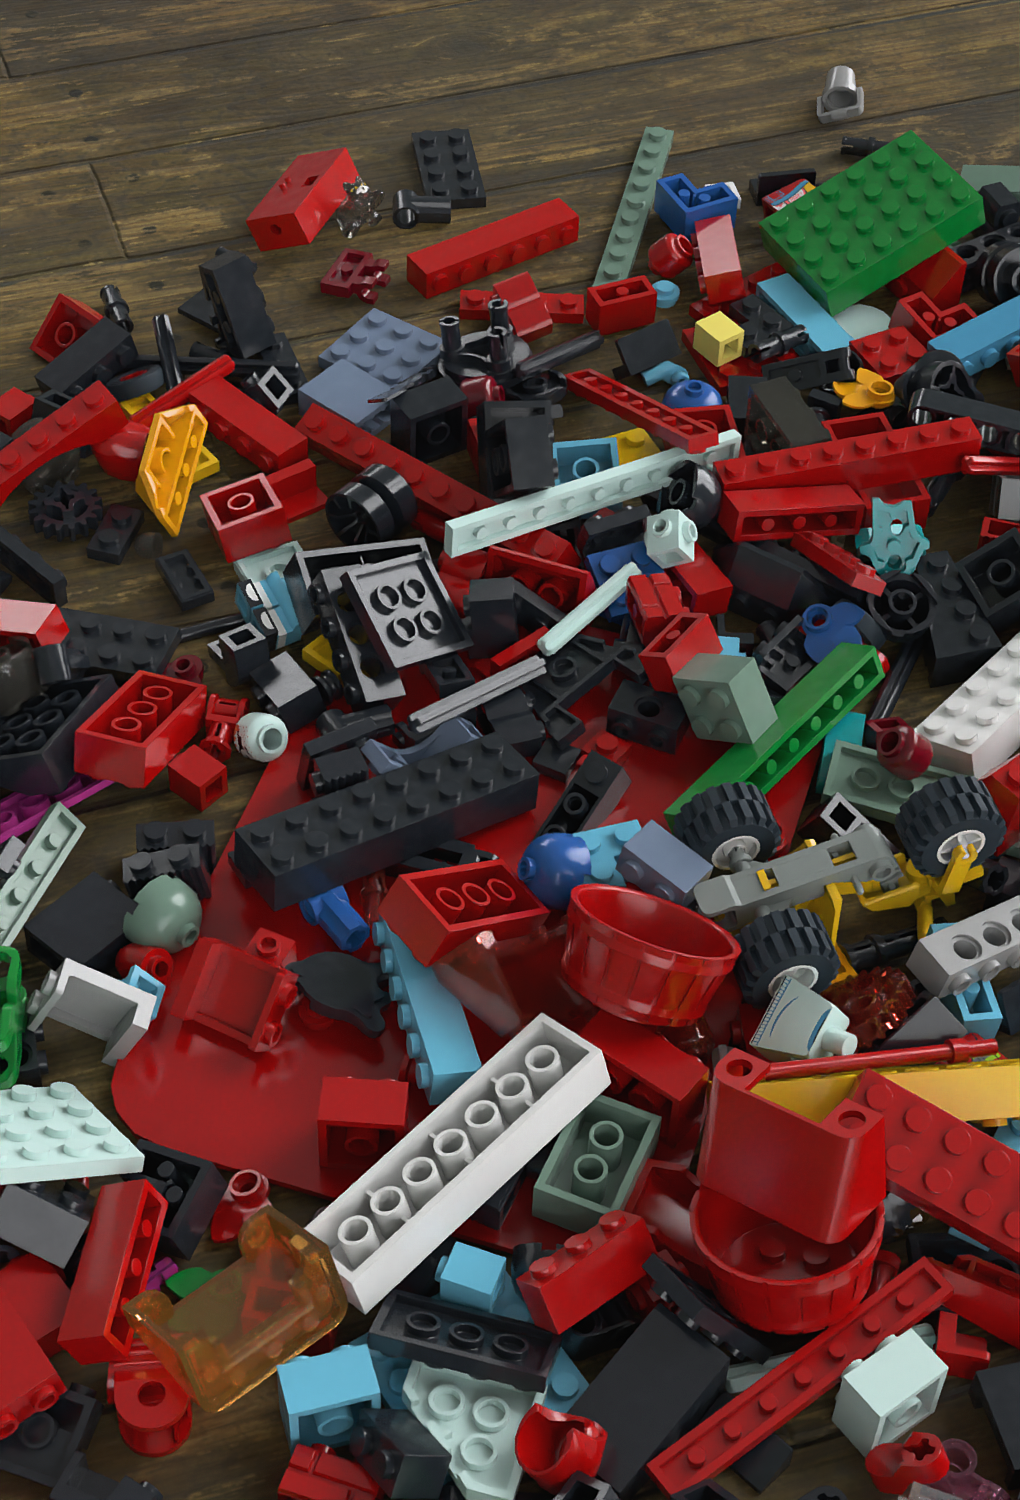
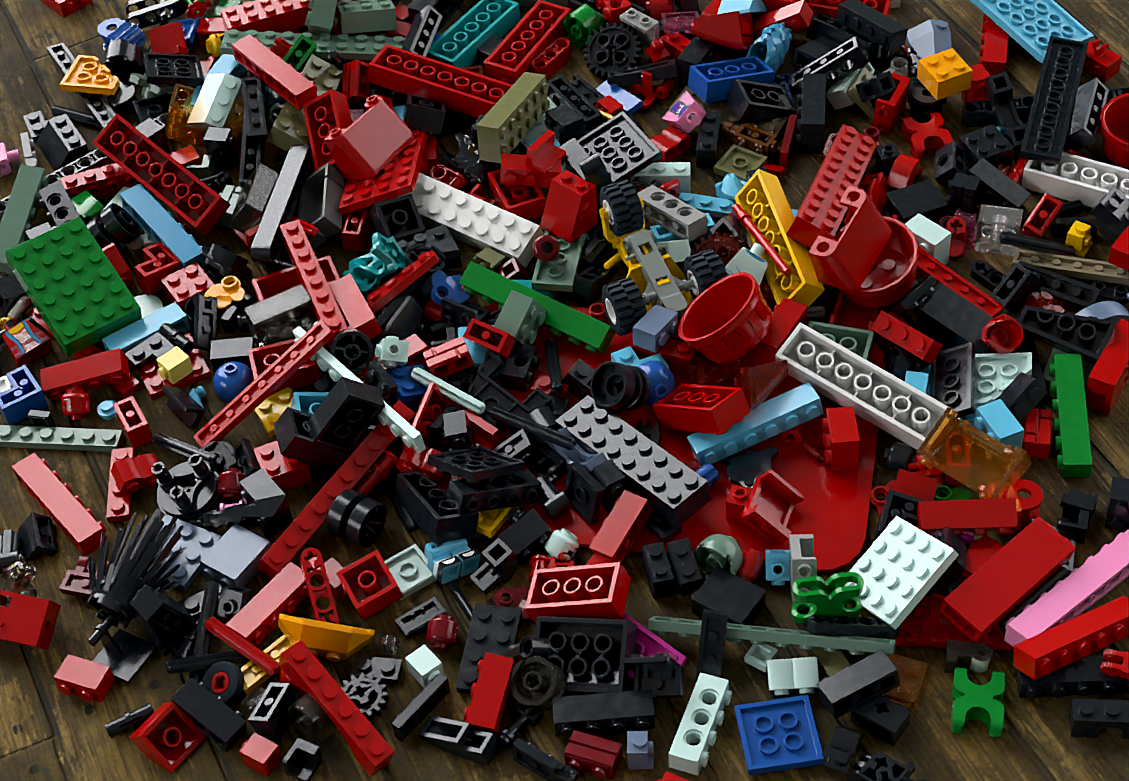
camera: 90 degrees left, 0 degrees up
none -> black panel [18,512,58,563]
none -> black tile [28,410,56,427]
none -> brick [54,654,115,703]
none -> black plant [86,508,186,628]
none -> red beam [300,548,340,624]
none -> light aqua brick [405,645,444,689]
none -> dark red head [426,614,459,652]
none -> olive brick [474,247,506,274]
none -> black axle [544,338,563,393]
none -> brick [589,490,654,563]
none -> black wheel [590,361,650,412]
none -> light aqua brick [655,239,691,262]
none -> red sticker [894,469,938,501]

